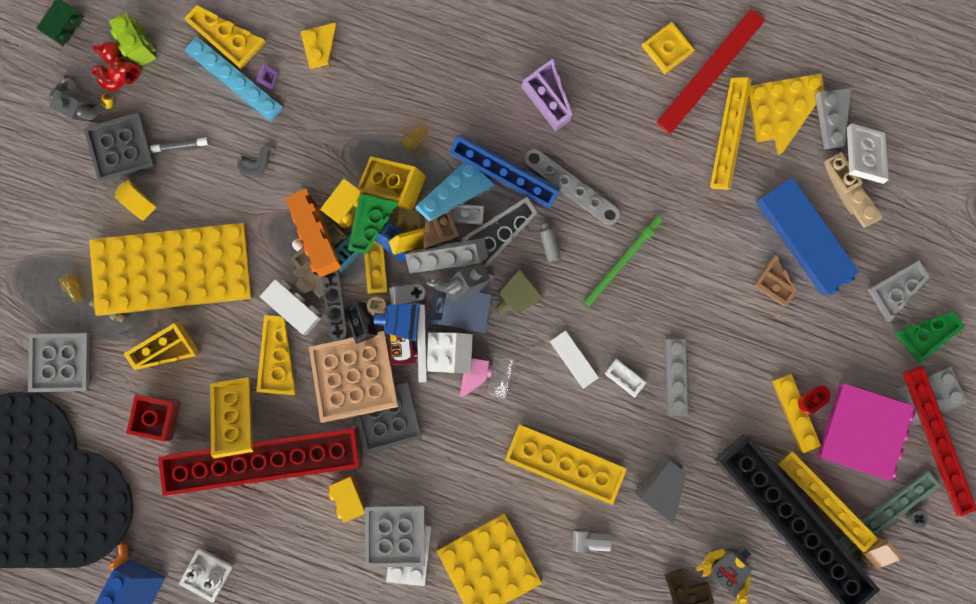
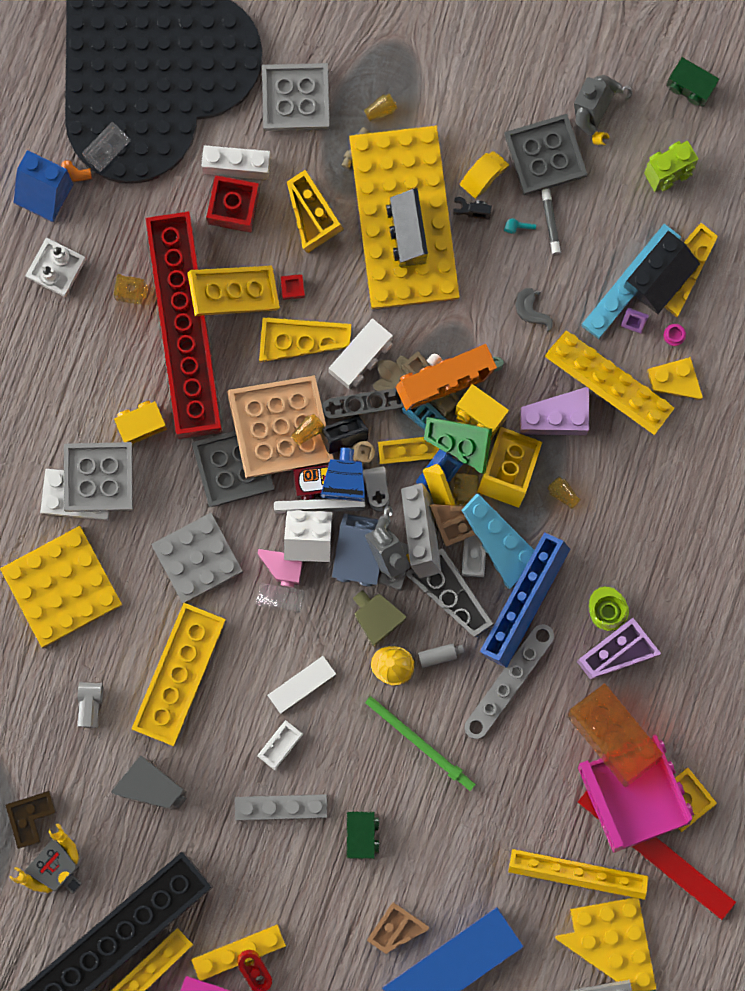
camera: 90 degrees right, 5 degrees down
red animal [91,41,141,91] -> none
none -> clear slope [82,122,130,172]
none -> clear yellow brick [113,274,148,305]
none -> light grey plate [151,513,243,603]
none -> white brick [201,145,271,180]
none -> red plate [280,274,305,300]
none -> clear yellow cone [291,414,325,446]
none -> dark green brick [347,812,379,859]
none -> yellow piece [371,646,414,686]
none -> slope [386,188,428,267]
none -> black plate [453,197,492,220]
none -> teal hand [504,218,536,234]
none -> lavender wedge [520,387,589,435]
none -> yellow plate [545,330,675,435]
none -> clear orange brick [567,683,663,788]
none -> dark pink panel [578,735,694,853]
none -> lime piece [589,586,629,631]
none -> black slope [624,230,700,314]
none -> dark pink plate [663,324,686,346]

